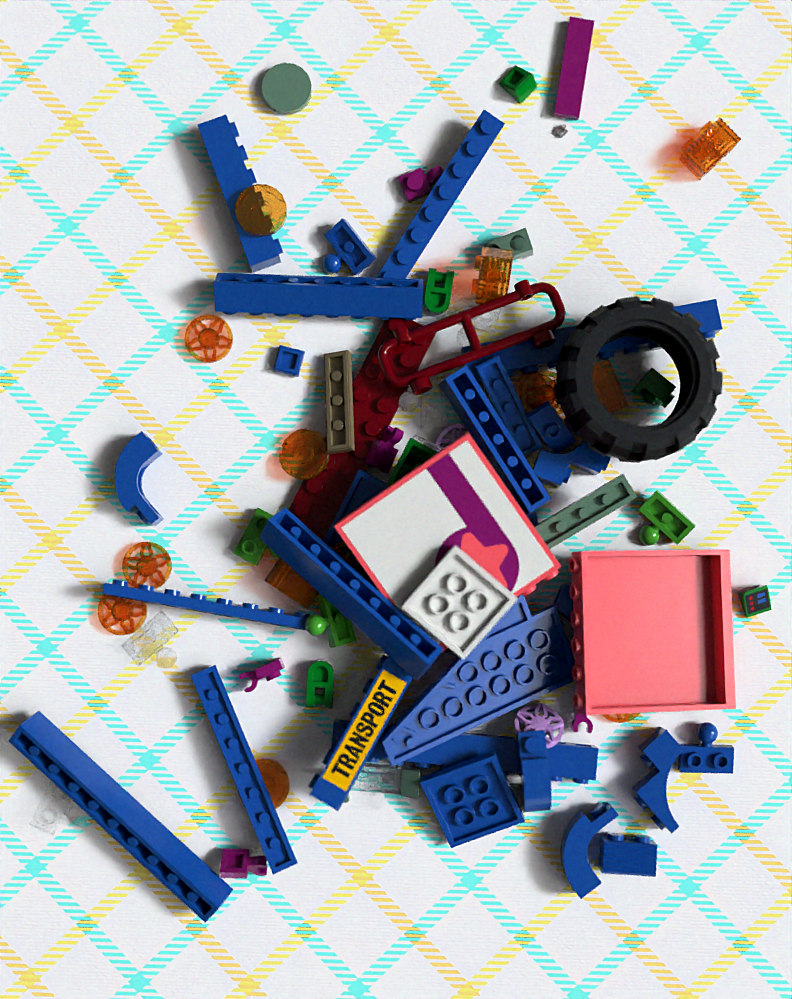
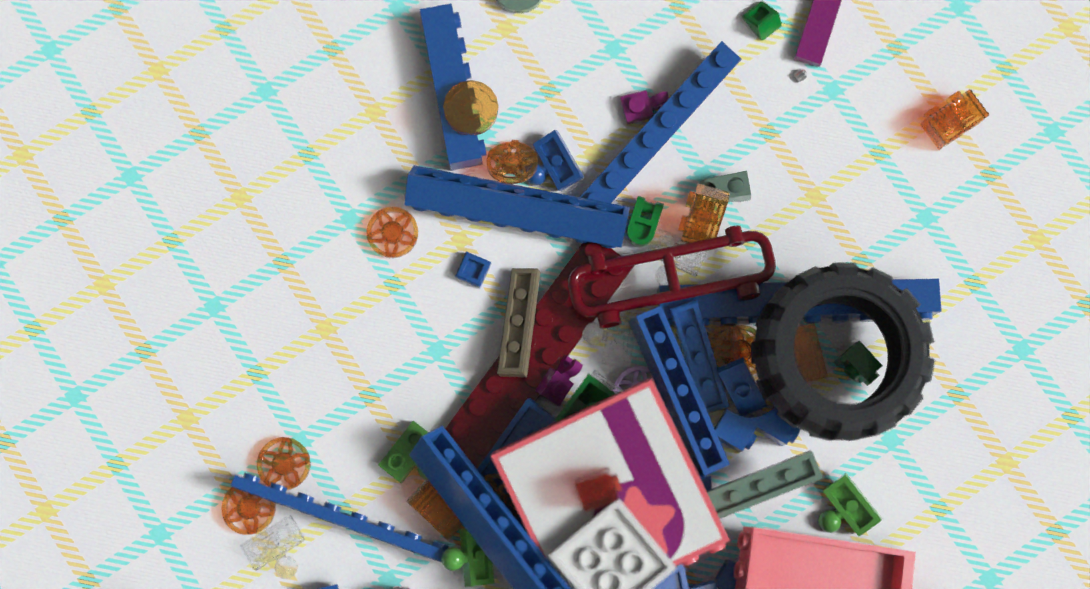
camera: 10 degrees right, 5 degrees down
blue arch [114,431,164,526] -> none
clear orange tile [279,429,330,480] -> none
none -> clear orange wheel [486,140,538,184]
none -> clear red brick [574,467,623,512]

